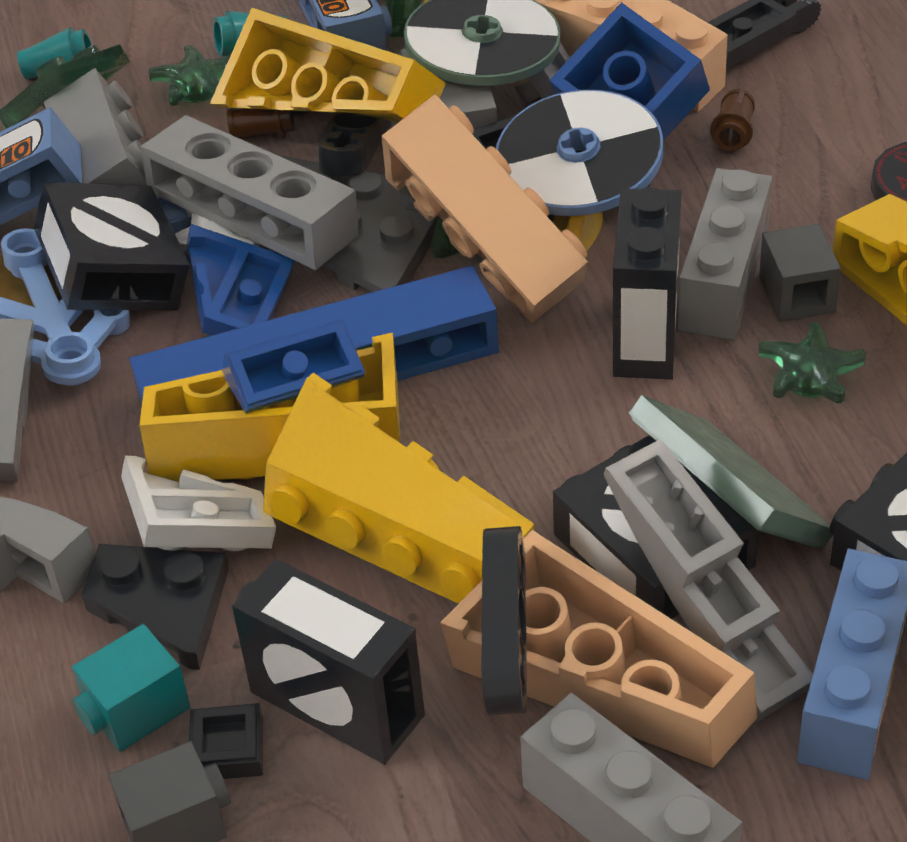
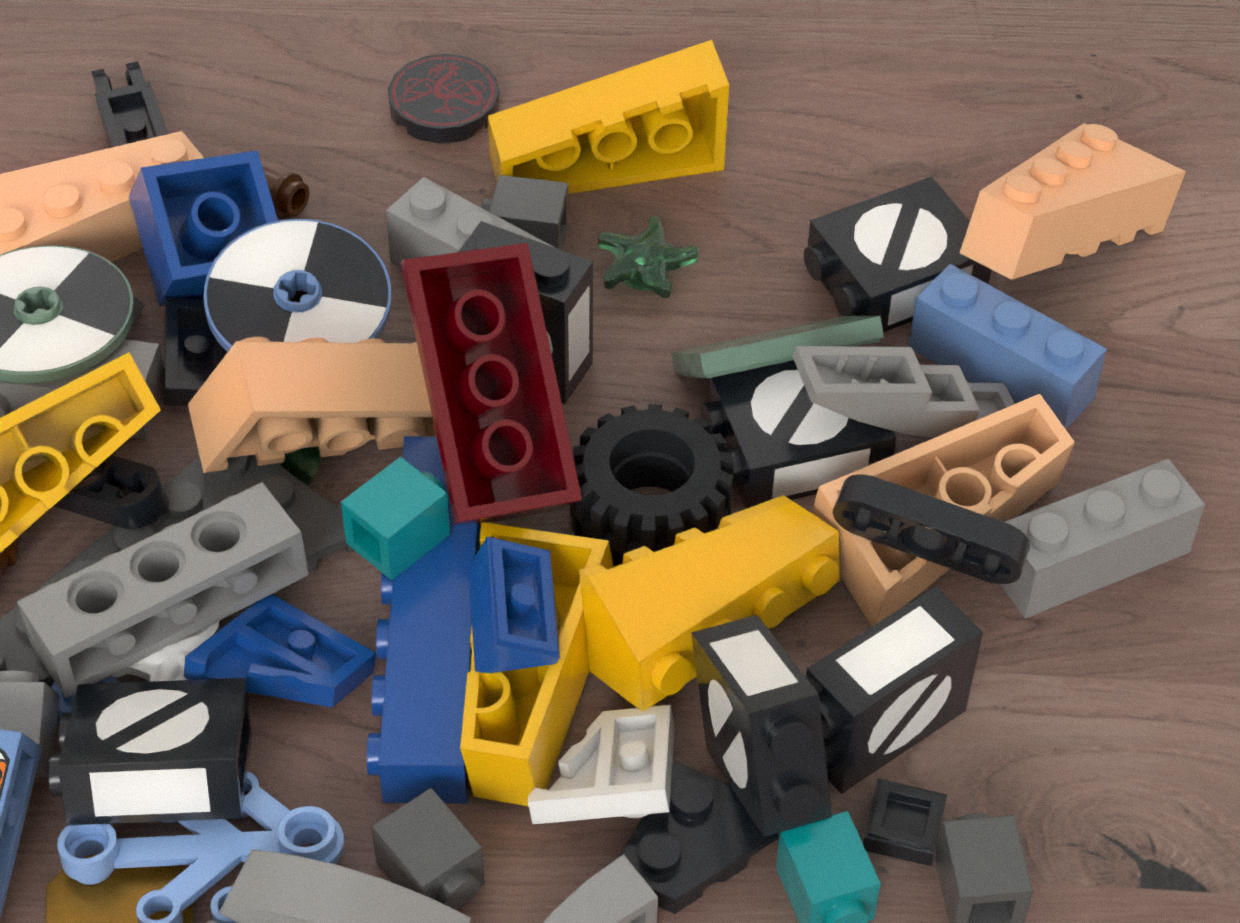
camera: 75 degrees left, 5 degrees up
none -> teal brick [341,456,450,580]
none -> dark grey brick [372,788,484,910]
none -> dark red slope [400,243,582,524]
none -> black tyre [570,404,734,567]
none -> black brick [691,615,832,837]

